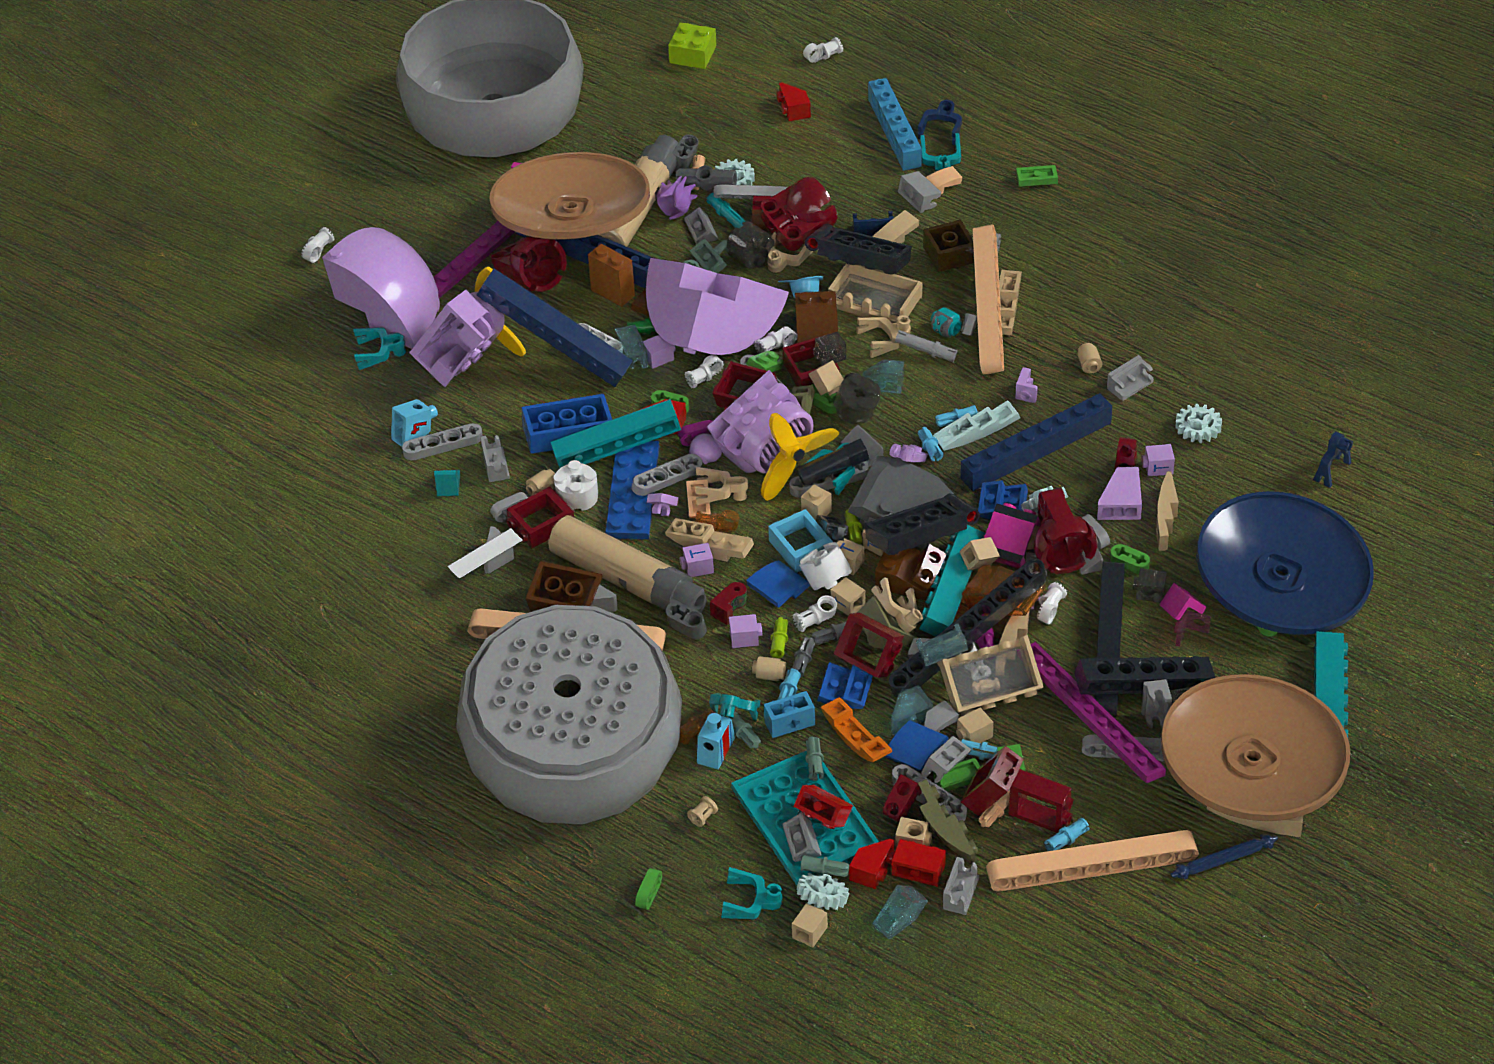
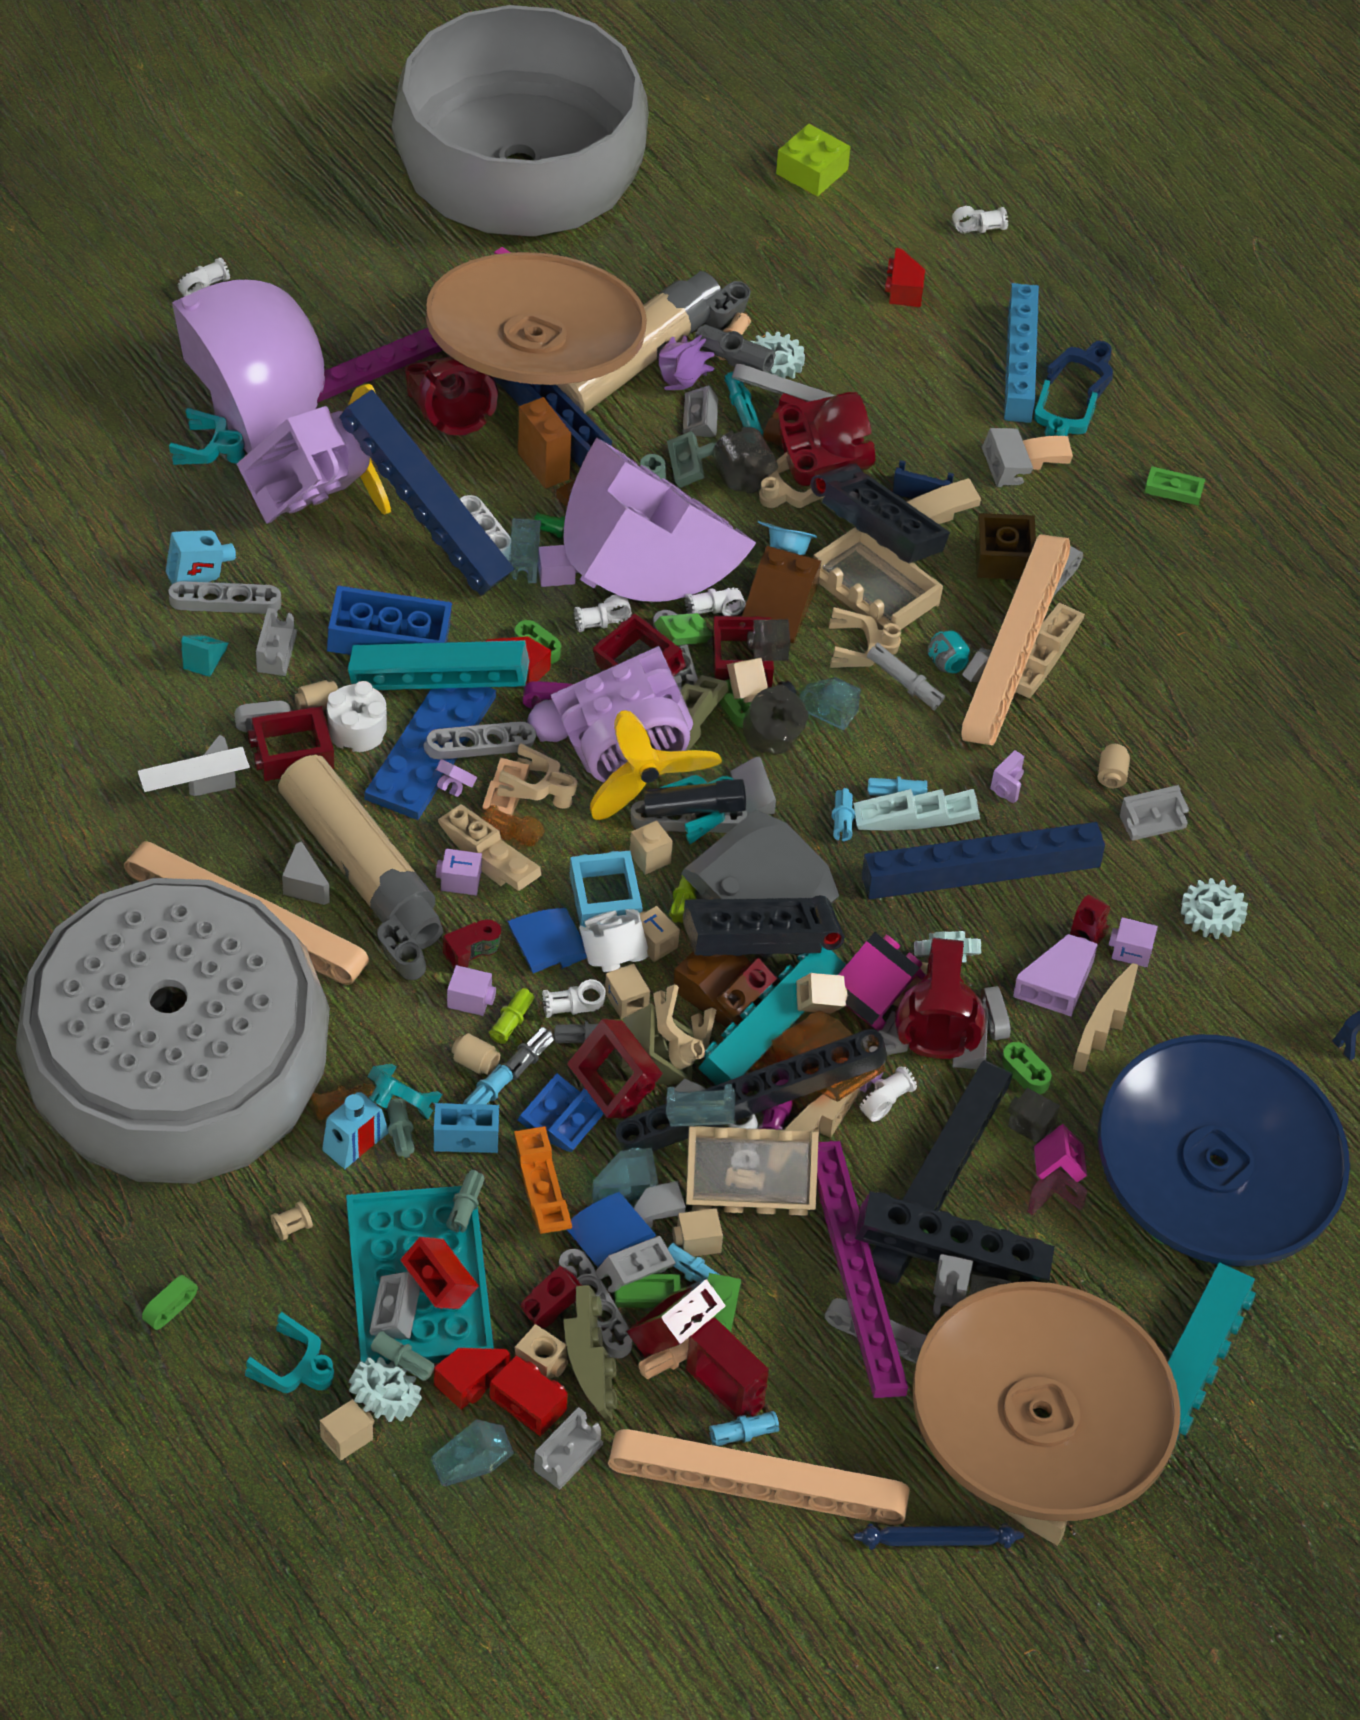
camera: 15 degrees right, 5 degrees up
reddish brown slope [525,561,602,612] -> none
black hinge [816,515,848,541] -> none
lavender hinge [890,444,928,462] -> none
blue slope [978,480,1028,520] -> none

